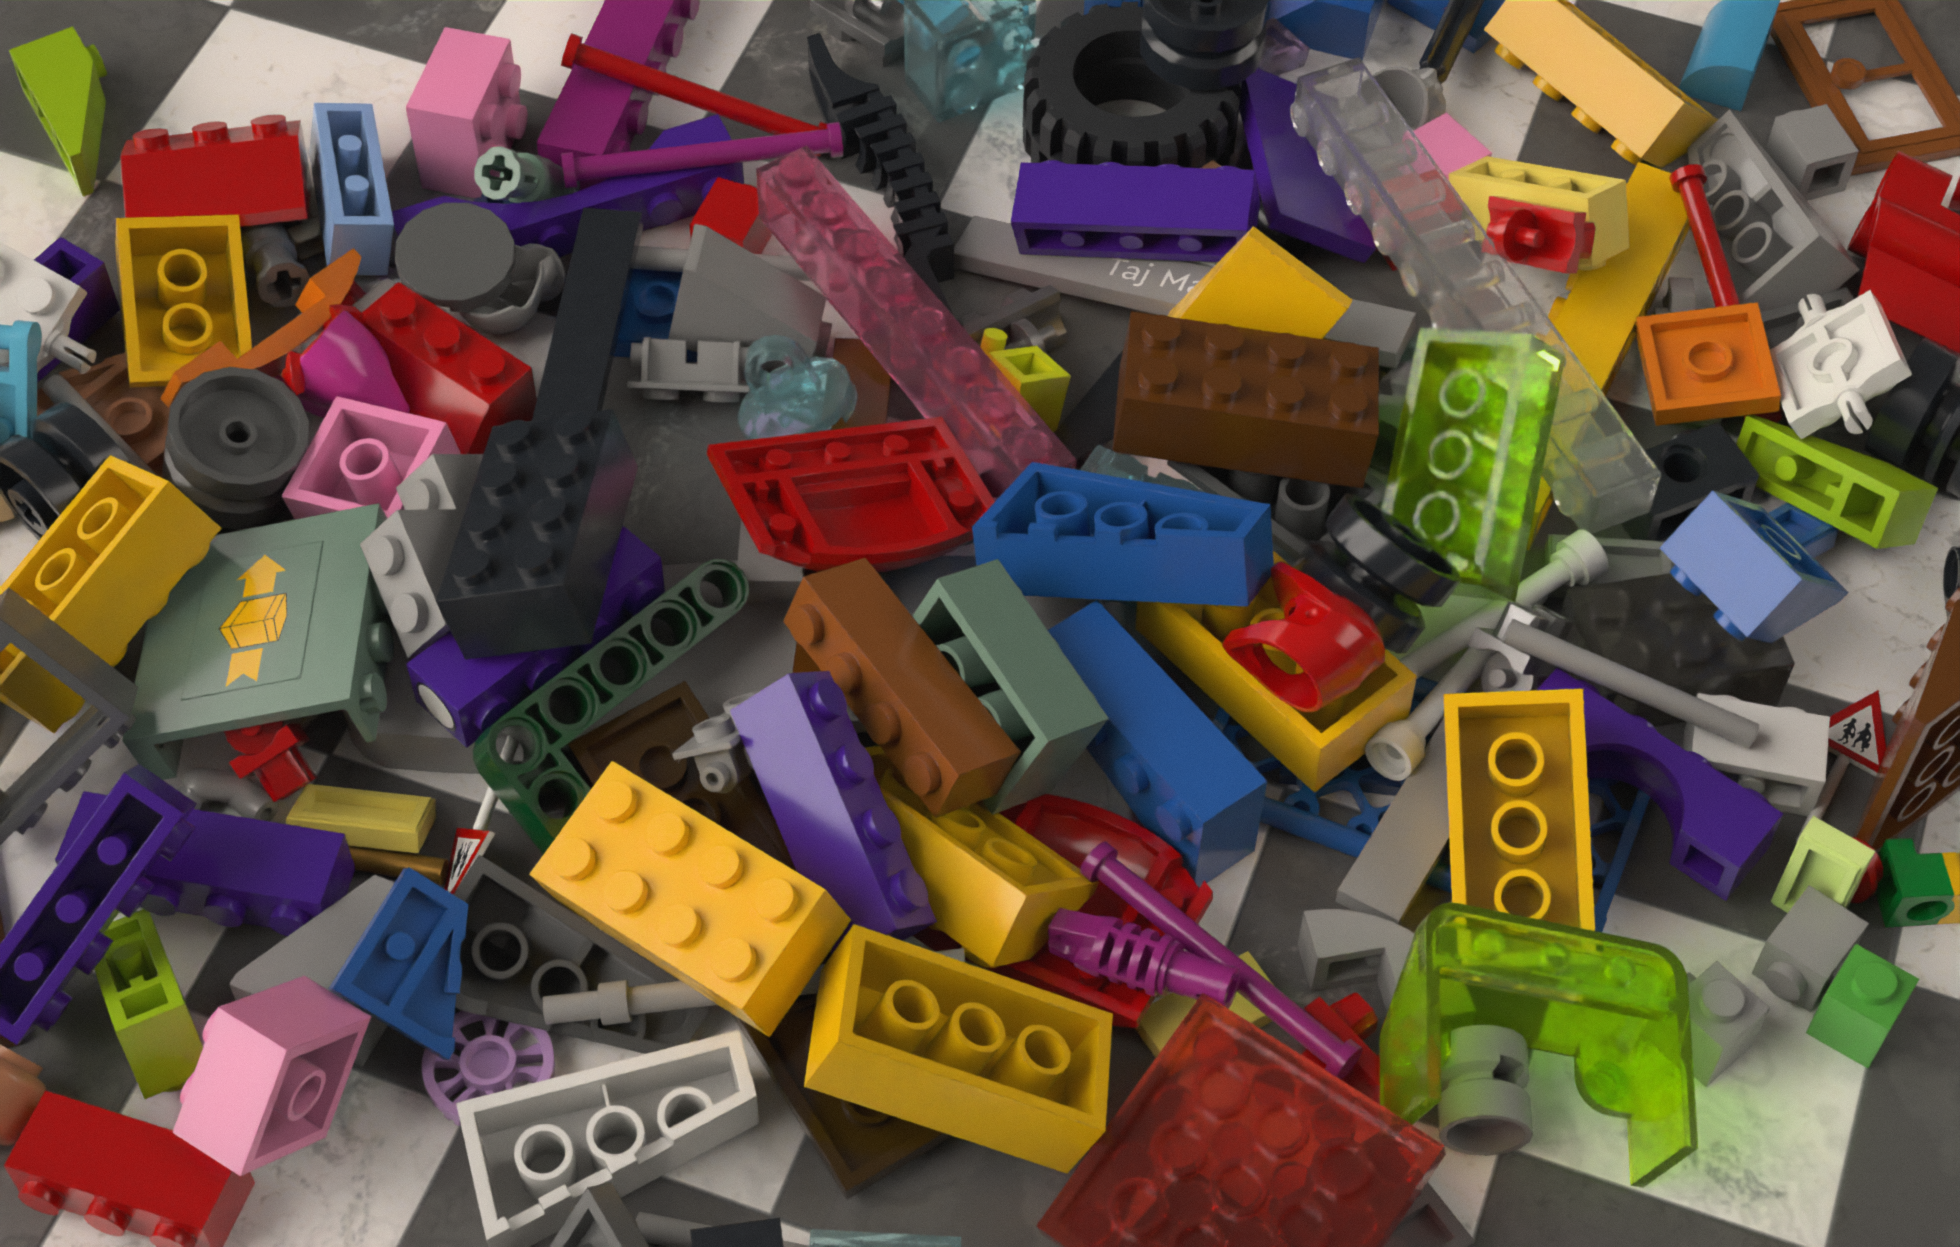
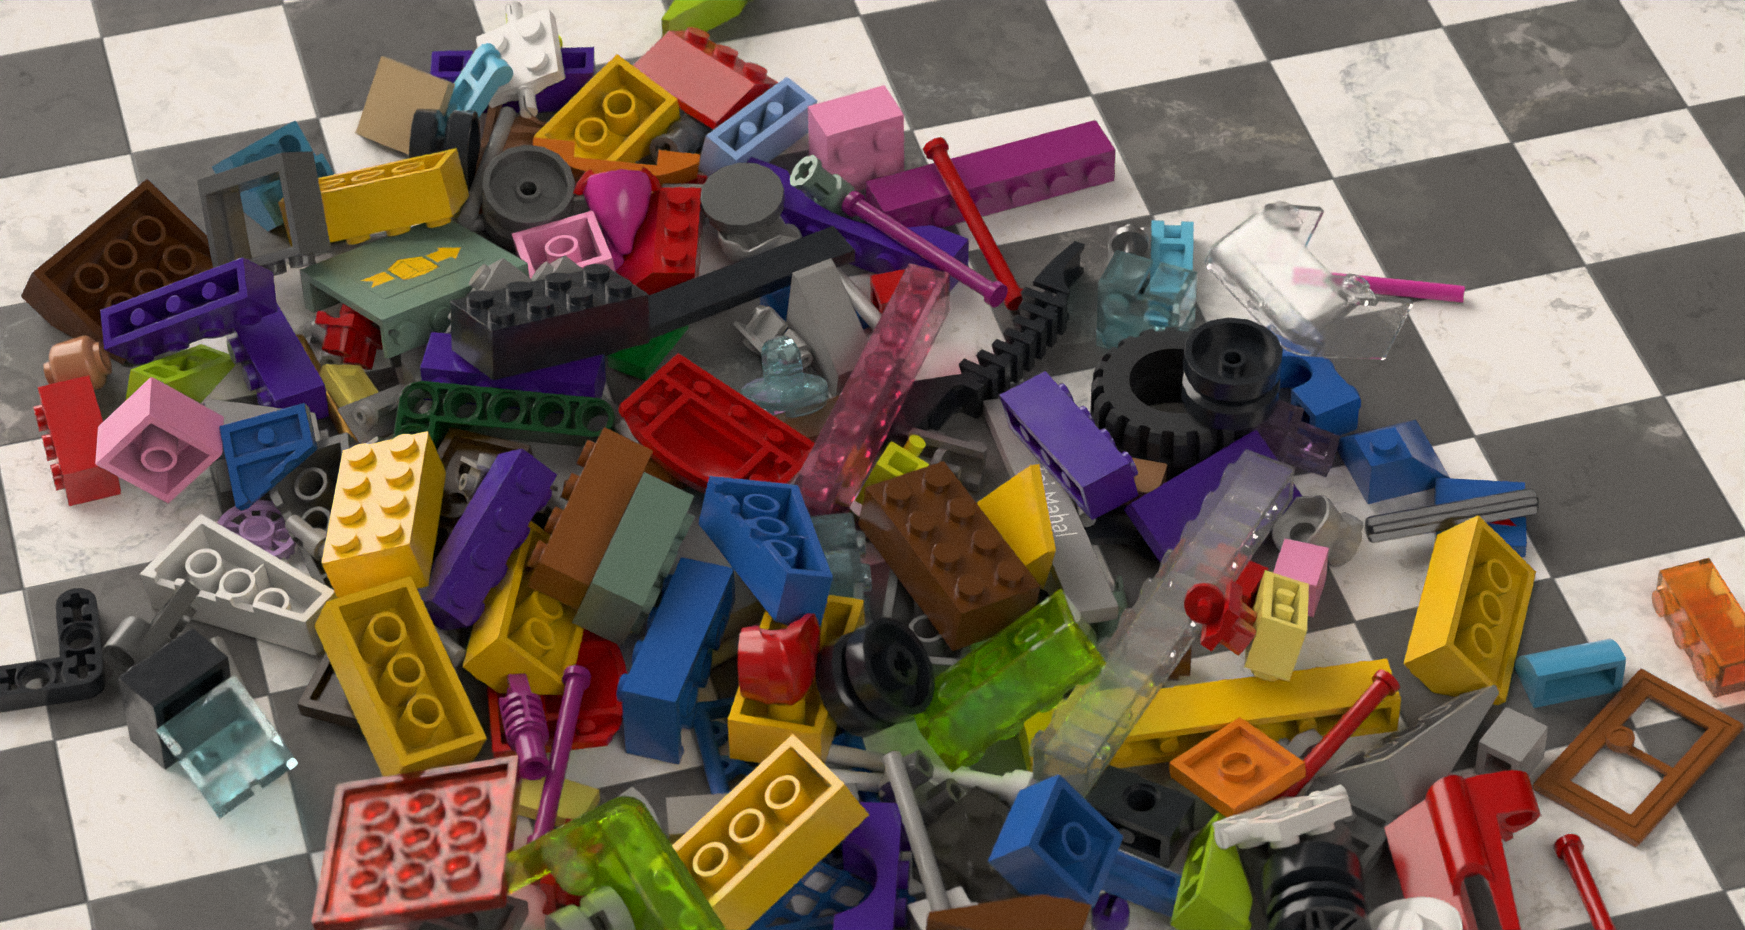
camera: 55 degrees right, 10 degrees down
none -> light grey hinge [338,382,425,444]

